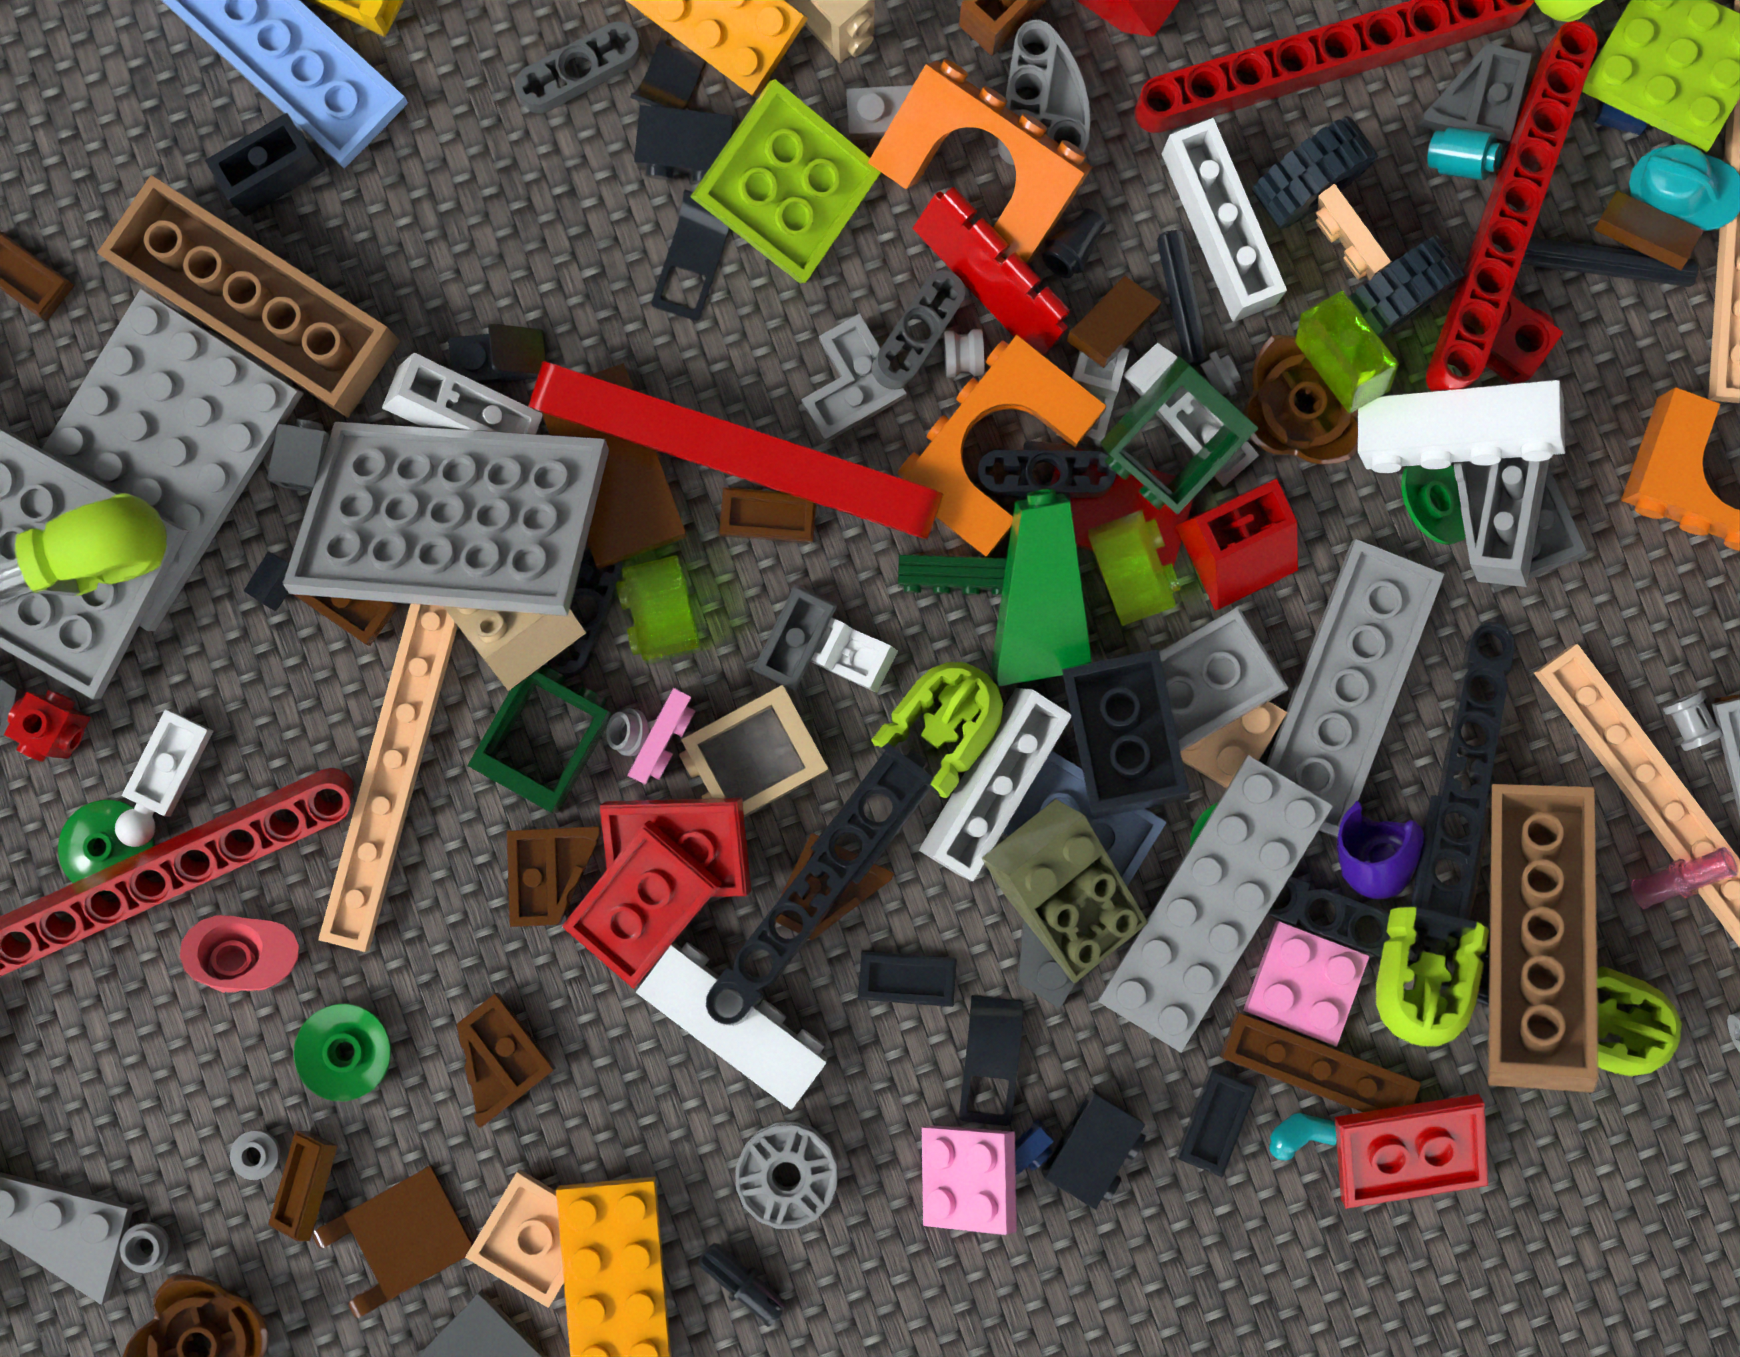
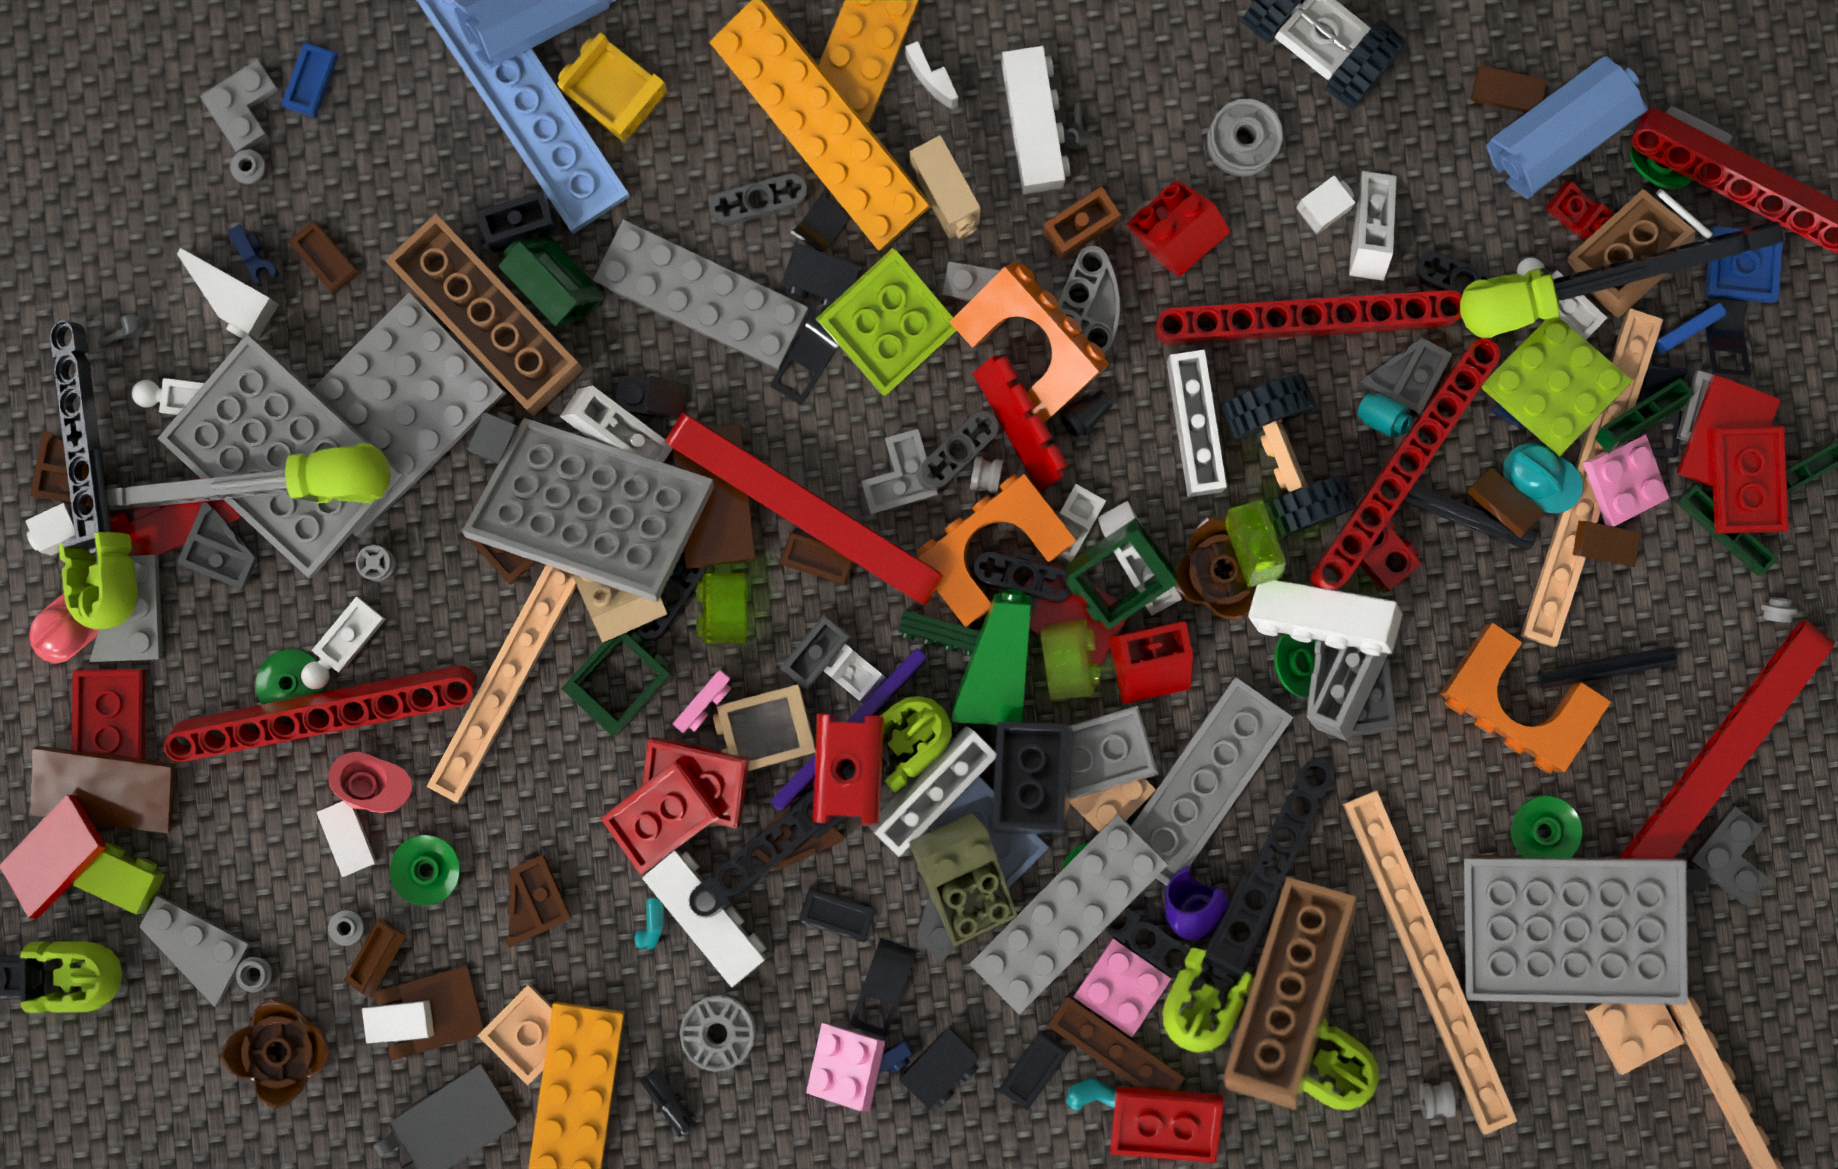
camera: 20 degrees right, 0 degrees up
red brick [4,689,91,762] -> none
black tile [244,551,289,611] -> none
reddish brown wing [507,826,602,927] -> none
light grey plate [606,708,650,756] -> none
reddish brown tile [1067,276,1162,368] -> none
black axle [1157,230,1210,367] -> none
light grey plate [1201,351,1241,396] -> none
clear pink pin [1631,847,1738,909] -> none
light grey bush [1663,690,1723,751] -> none
none -> white tile [316,801,377,877]
none -> light grey wheel [355,545,396,582]
none -> white tile [362,1000,434,1044]
none -> dark green window [498,236,606,326]
none -> light grey plate [593,220,809,371]
none -> teal arm [635,898,664,950]
none -> dark purple tile [770,648,926,812]
none -> red piece [813,714,884,824]

